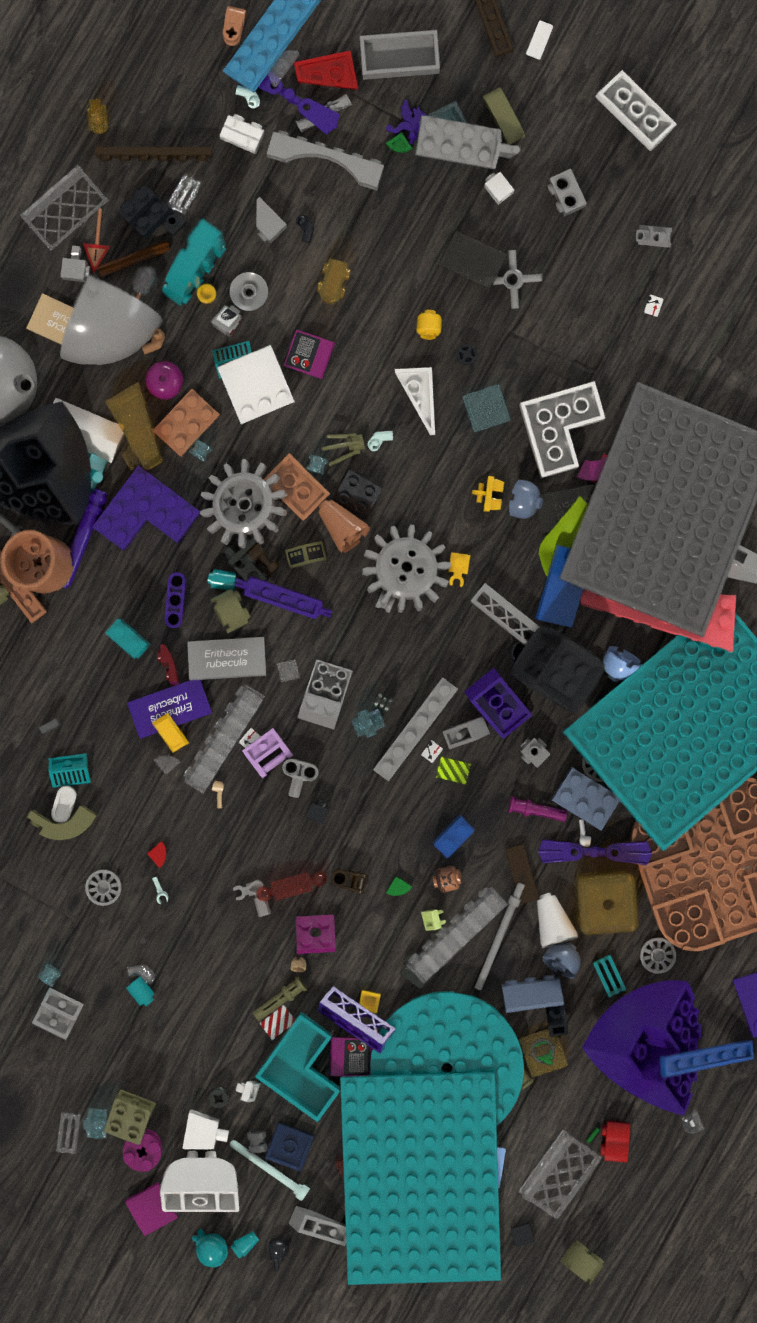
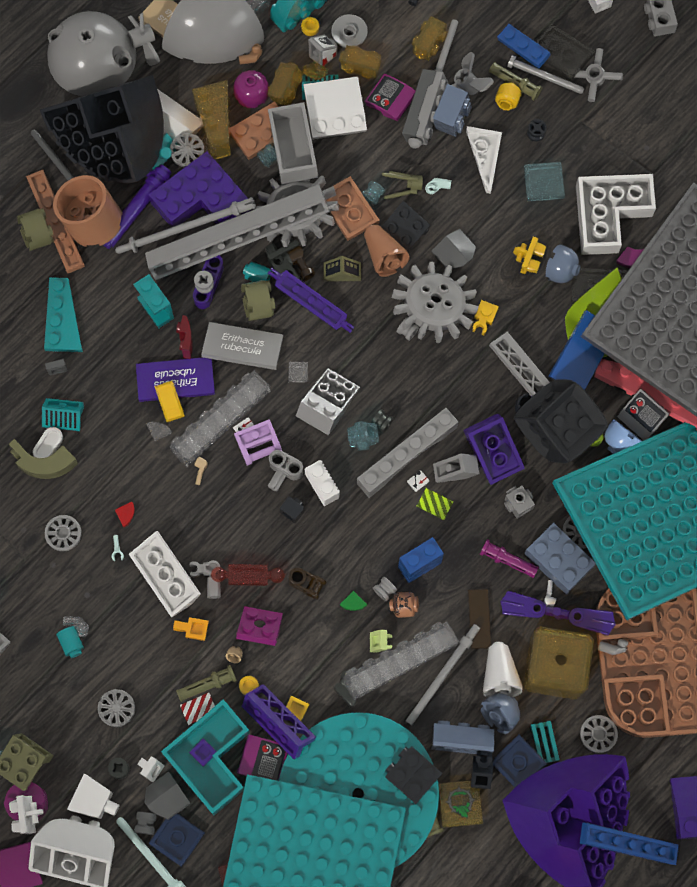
camera: 15 degrees right, 15 degrees down
none -> white hips [9,795,44,834]
none -> teal wing [44,278,83,352]
none -> light grey wheel [98,689,135,727]
none -> light grey bar [115,197,256,254]
none -> light grey piece [128,13,160,66]
none -> white slope [129,531,201,617]
none -> light grey brick [145,184,330,280]
none -> dark grey slope [145,772,191,820]
none -> light grey wheel [170,133,205,167]
none -> light orange plate [173,617,209,641]
none -> dark purple tile [189,738,217,767]
none -> light grey wheel [194,271,214,294]
none -> yellow tile [239,676,259,695]
none -> clear yellow brick [267,62,303,106]
none -> light grey piece [268,103,318,184]
none -> clear yellow tile [302,62,328,80]
none -> white brick [305,460,340,506]
none -> clear yellow brick [339,45,381,79]
none -> light grey wheel [373,577,397,601]
none -> black plate [385,746,443,804]
none -> piece [402,20,458,149]
none -> dark grey slope [431,229,476,268]
none -> sand blue brick [433,84,472,137]
none -> light grey piece [451,52,494,95]
none -> olive pin [489,62,542,101]
none -> dark blue tile [493,735,547,788]
none -> blue plate [497,24,551,69]
none -> light grey bar [507,55,584,94]
none -> light grey arm [598,639,628,655]
none -> slope [617,388,670,440]

